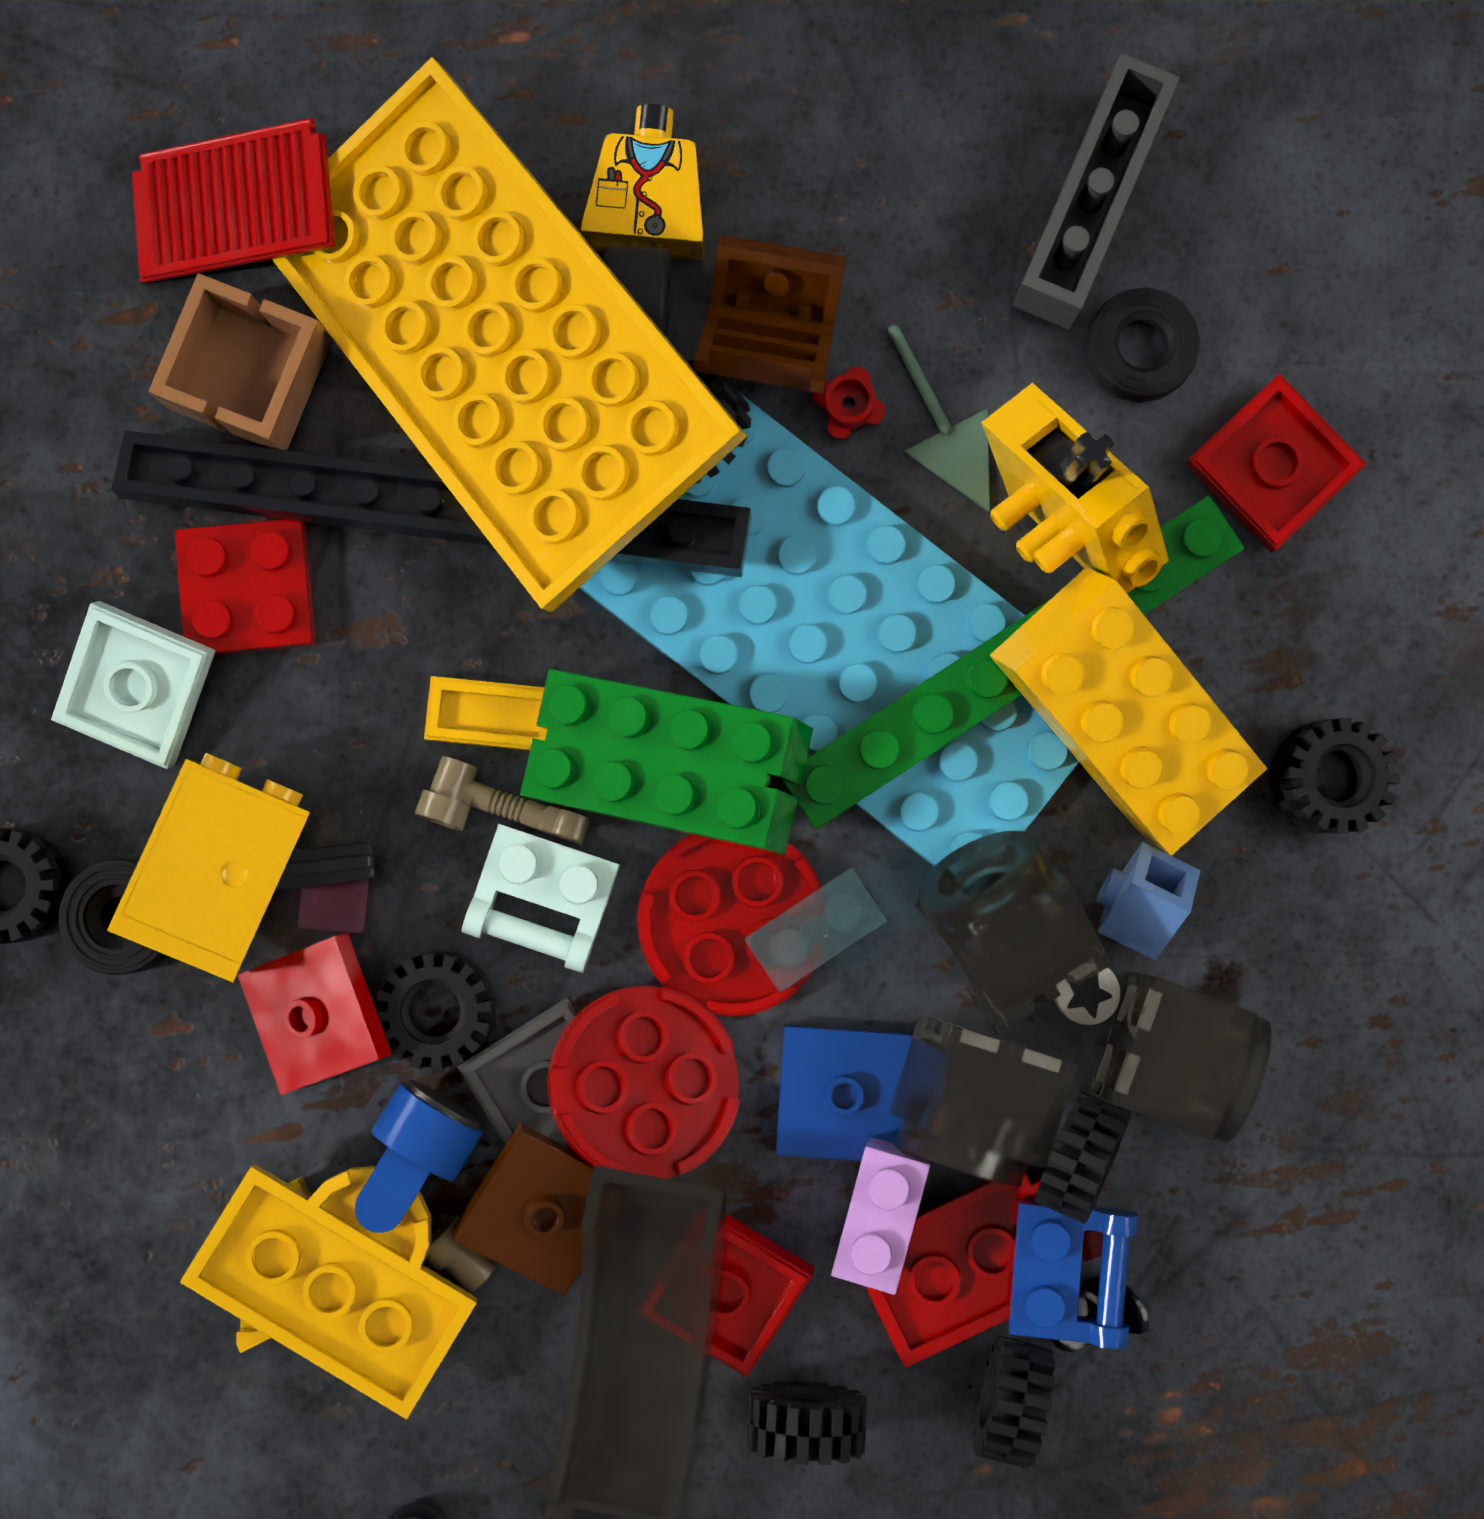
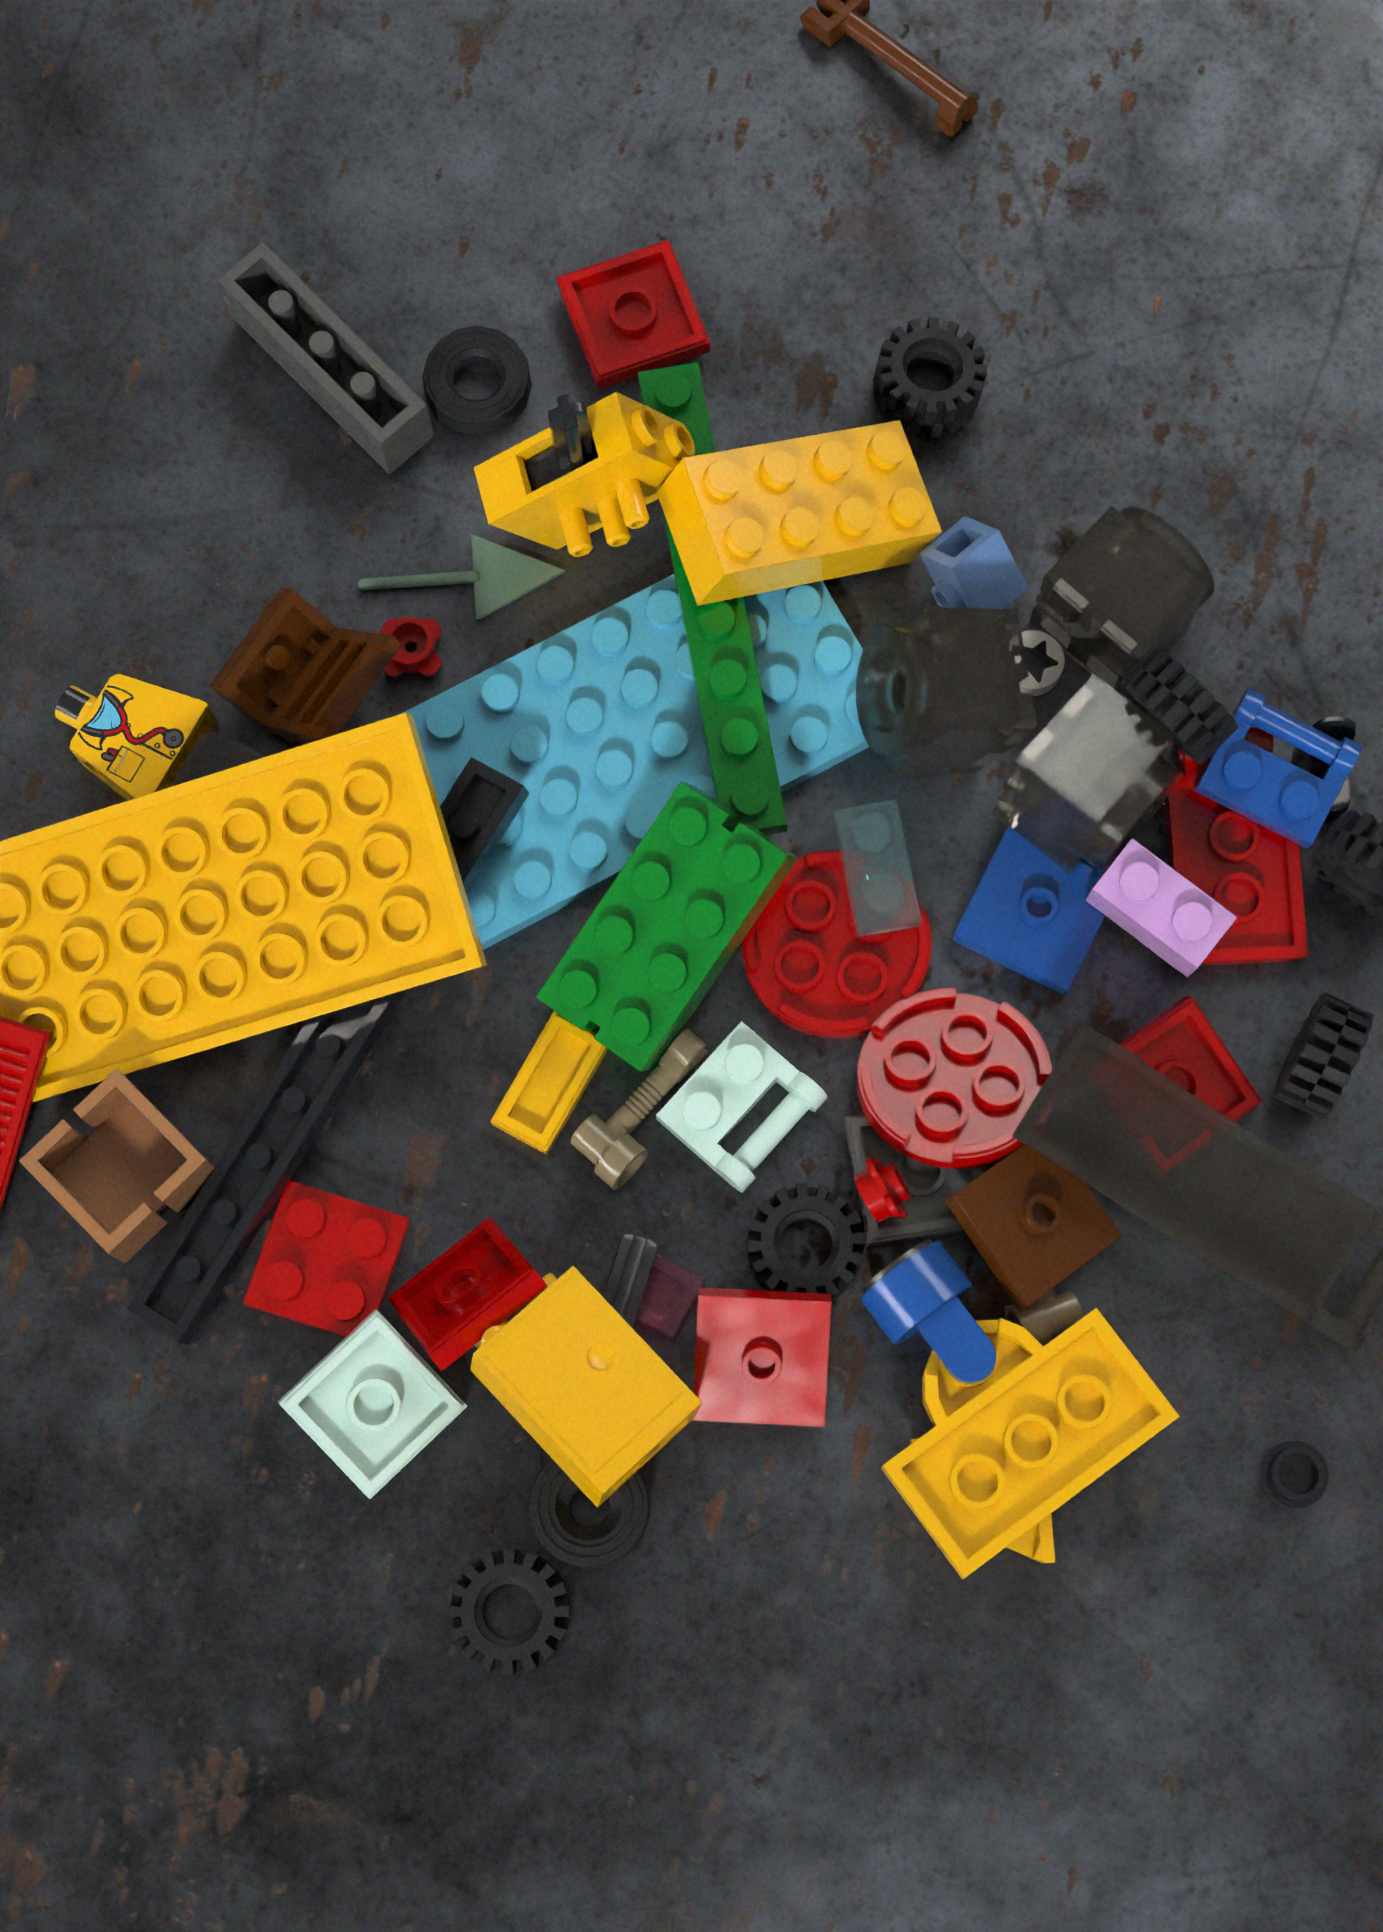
camera: 60 degrees left, 10 degrees down
none -> red plate [388,1217,548,1371]
none -> red plate [854,1157,911,1222]

